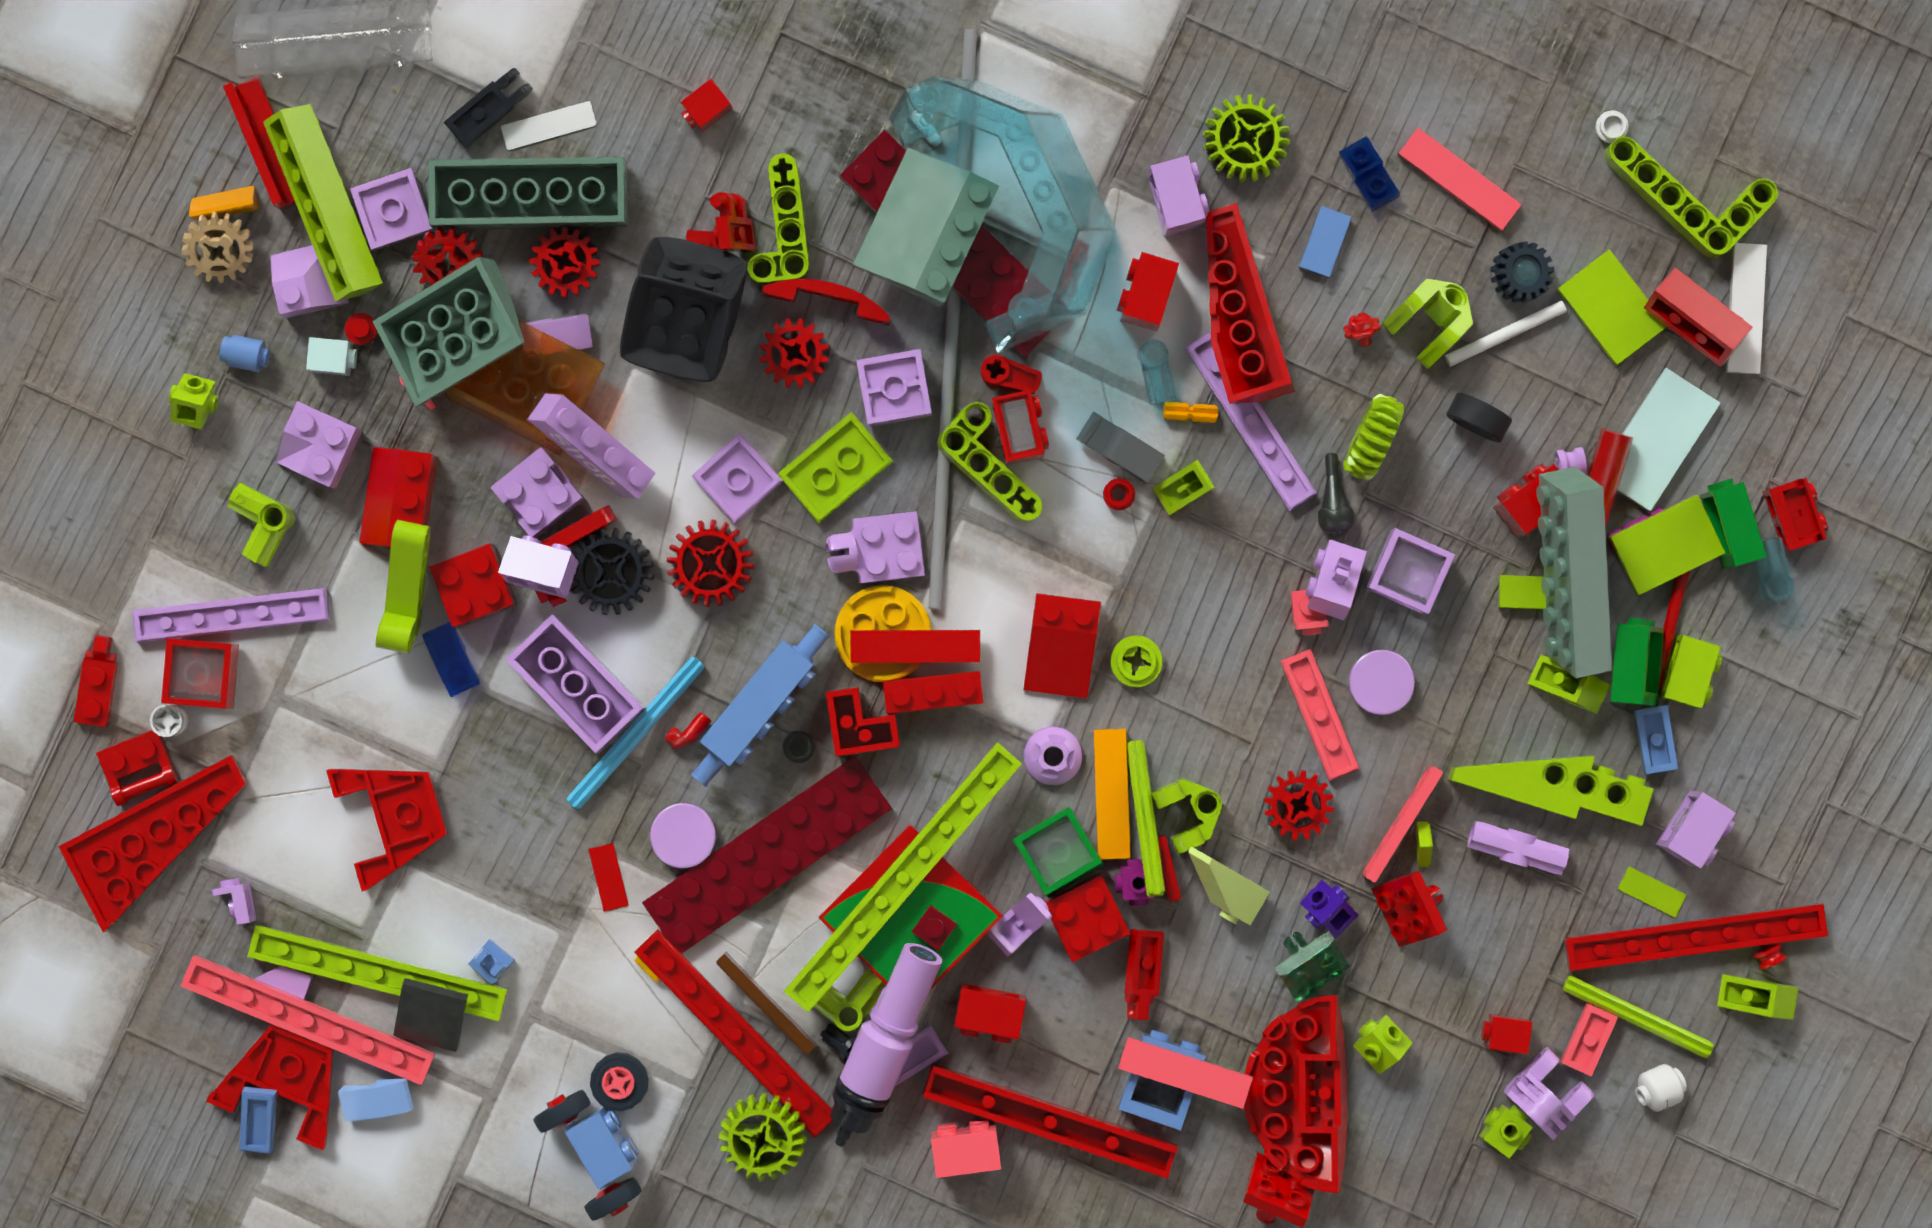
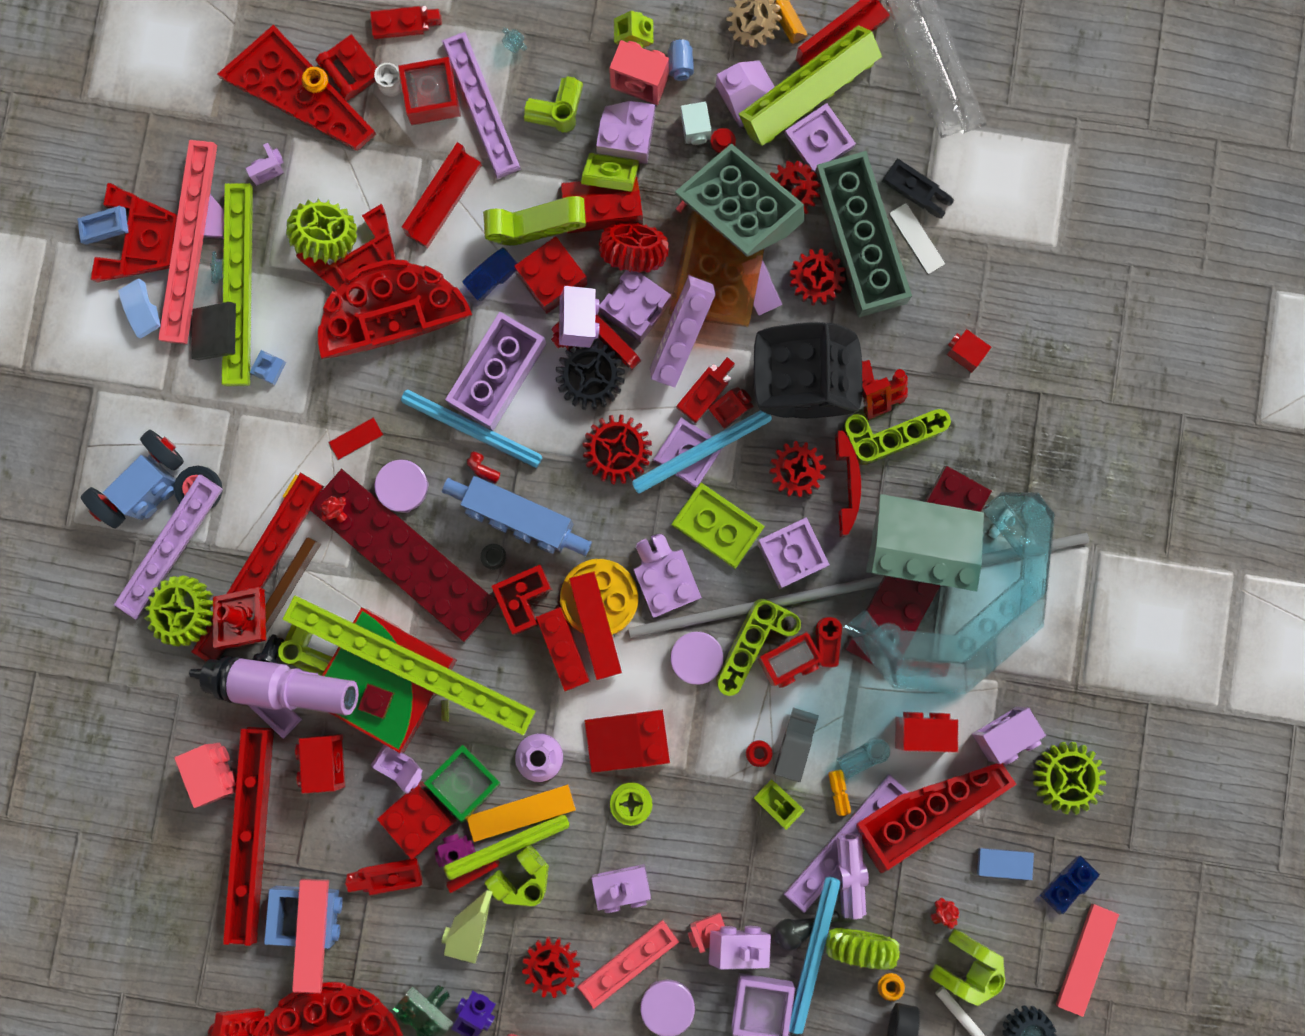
camera: 75 degrees right, 5 degrees down
none -> lavender tile [114,475,223,620]
none -> clear light blue plate [210,251,224,284]
none -> red plate [213,587,266,650]
none -> lime gear [286,198,357,264]
none -> light orange plate [302,67,328,93]
none -> red brick [318,260,472,359]
none -> red plant [321,496,347,523]
none -> red fence [401,142,482,249]
none -> lime sticker [441,700,449,722]
none -> clear light blue plate [501,28,527,53]
none -> lime plate [581,153,639,192]
none -> lavender brick [592,864,651,913]
none -> red gear [599,221,669,273]
none -> coral brick [609,40,669,105]
none -> medium azure axle [632,410,772,493]
none -> lavender tile [671,632,723,685]
none -> red hinge [676,357,735,424]
none -> red bracket [708,387,754,429]
none -> medium azure axle [789,877,840,1035]
none -> lavender piece [835,833,869,919]
none -> light orange plate [877,973,905,1001]

